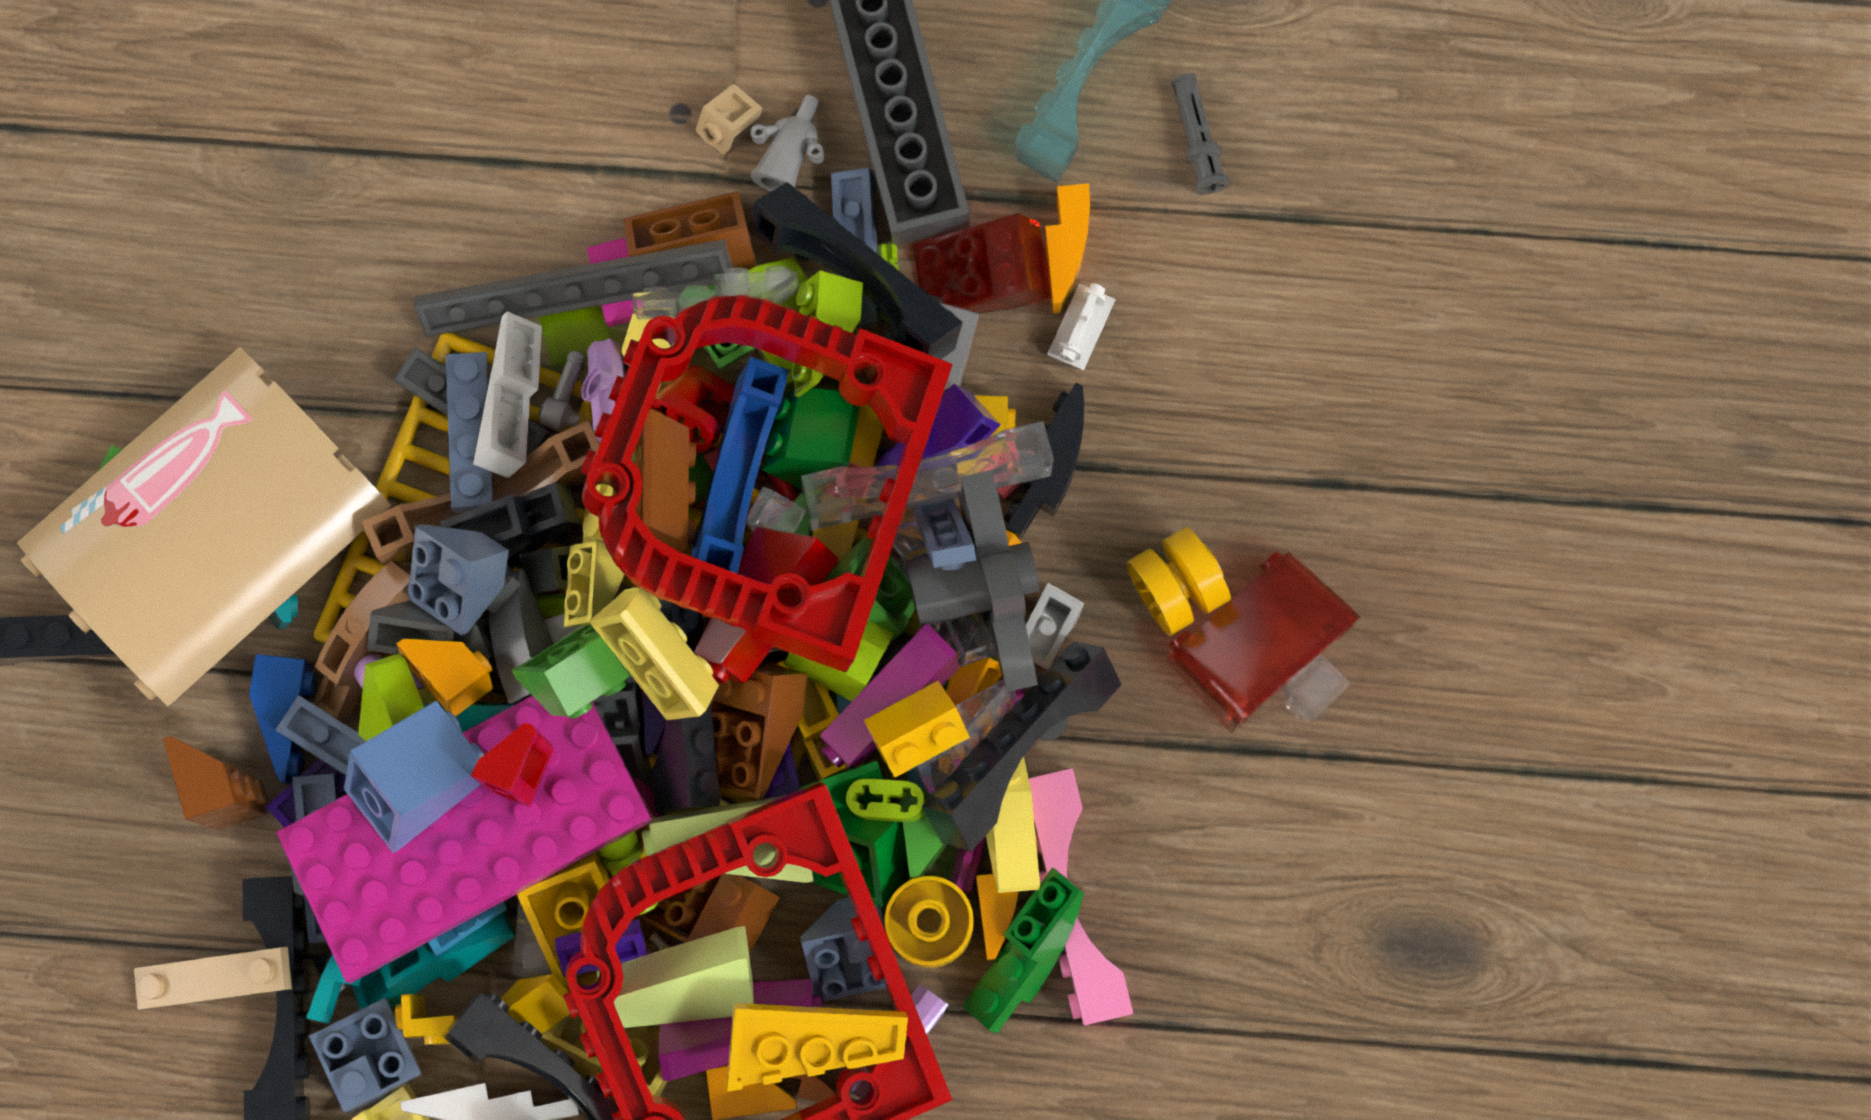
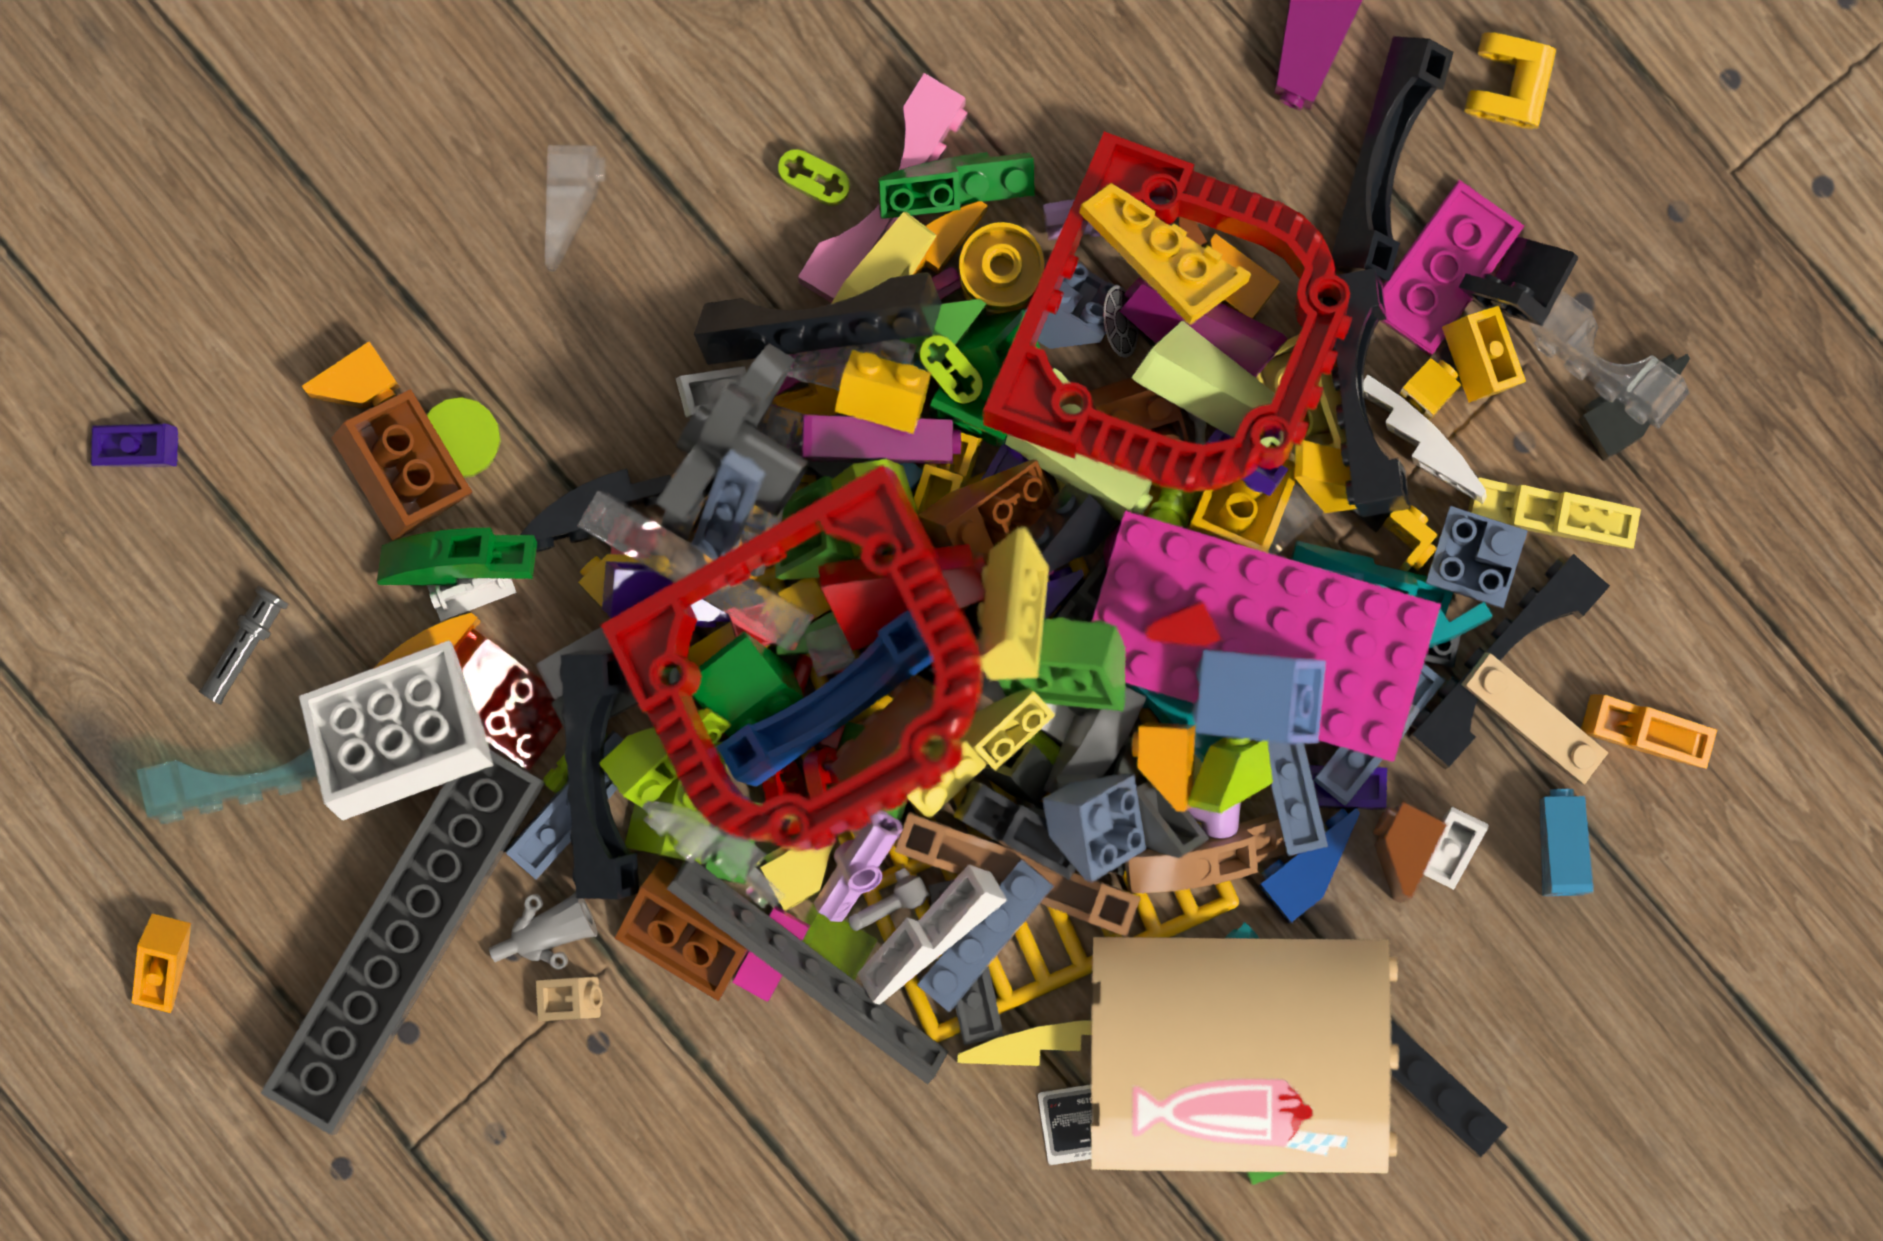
camera: 140 degrees left, 5 degrees up
yellow wheel [1125,526,1231,636] -> none
clear red windscreen [1166,551,1361,734] -> none
none -> dark purple slope [91,424,178,467]
none -> white slope [299,641,493,820]
none -> light orange slope [302,342,400,409]
none -> dark orange slope [332,389,472,541]
none -> green slope [377,527,537,586]
none -> lime tile [427,397,501,478]
none -> lime beam [778,149,850,206]
none -> light yellow slope [957,1020,1092,1066]
none -> sticker [1038,1085,1092,1165]
none -> sticker [1104,285,1138,358]
none -> white slope [1423,807,1489,890]
none -> dark azure slope [1539,789,1593,896]
none -> light orange slope [1581,694,1717,769]

